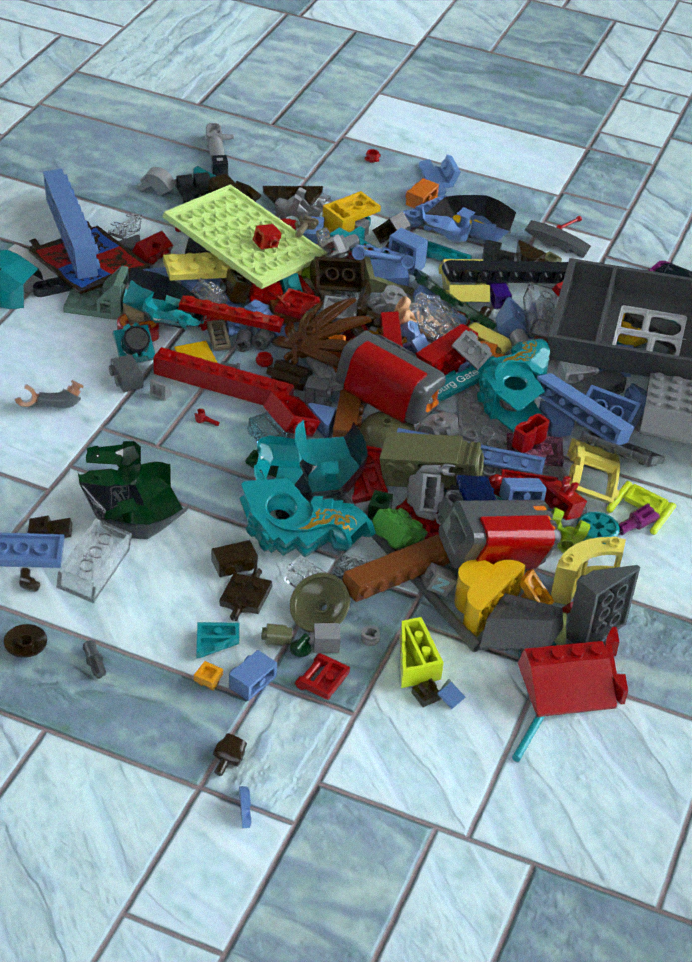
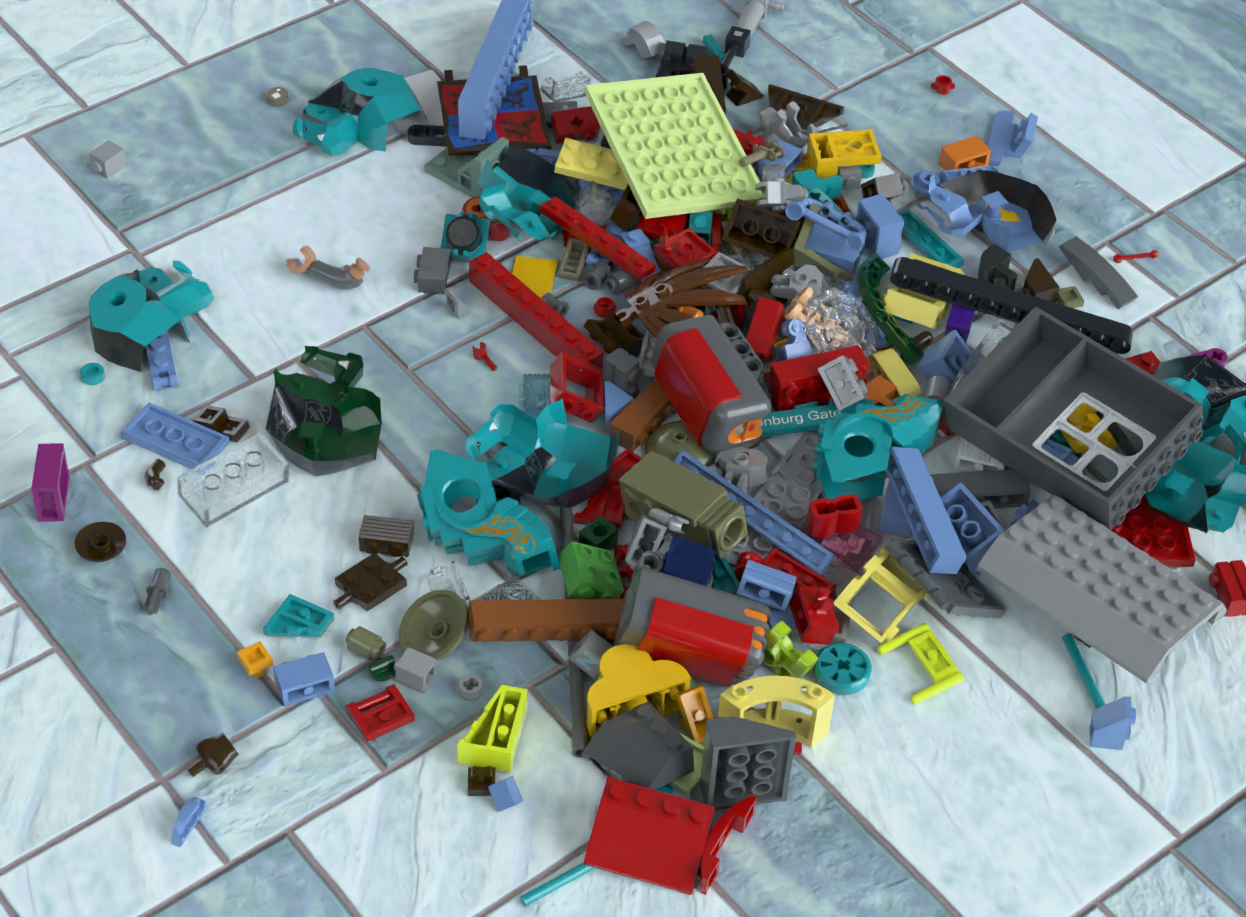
camera: 30 degrees right, 5 degrees up
red brick [252,224,282,249] -> none
magenta arm [618,503,660,535] -> none

